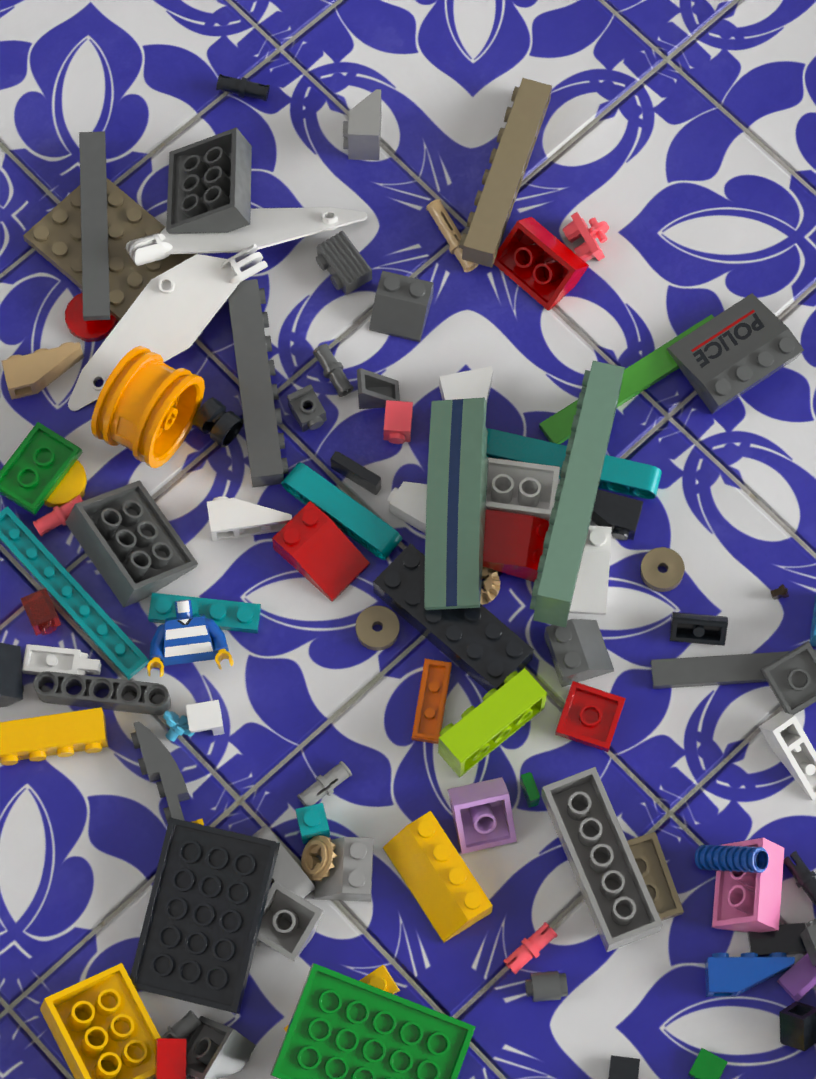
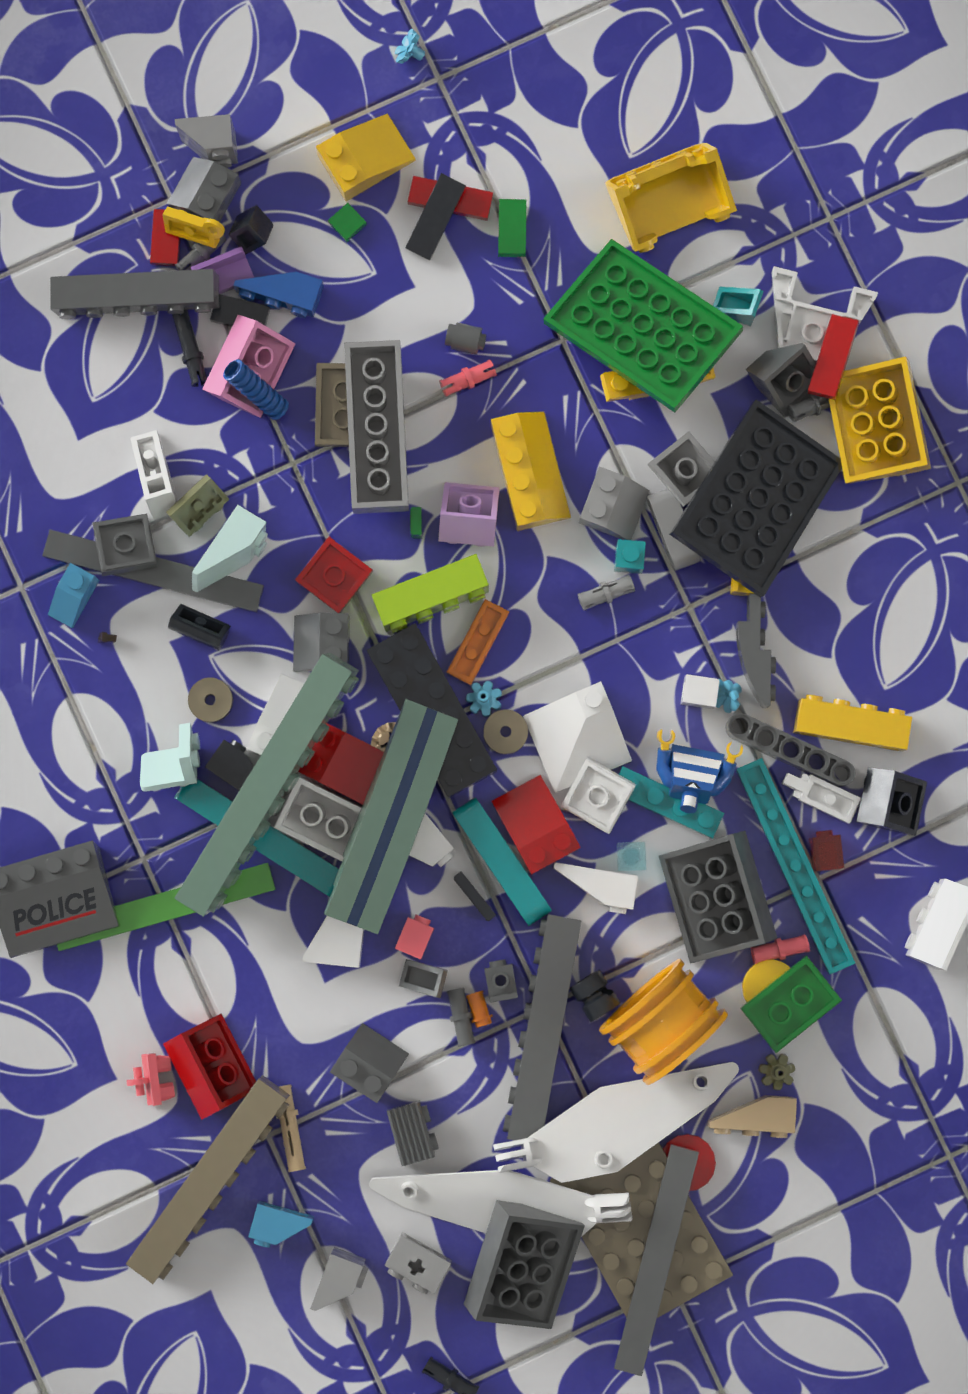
camera: 160 degrees left, 15 degrees up
tan gear [301,835,338,881] -> none
none -> light aqua bracket [140,723,200,791]
none -> olive bracket [166,474,229,537]
none -> light aqua slope [192,505,268,592]
none -> dark azure slope [248,1201,314,1248]
none -> light grey brick [385,1232,452,1294]
none -> medium azure plant [466,681,502,717]
none -> orange pin [466,990,493,1028]
none -> white slope [523,682,632,793]
none -> white tile [560,757,636,834]
none -> clear light blue plate [617,842,646,871]
none -> olive plant [758,1054,795,1091]

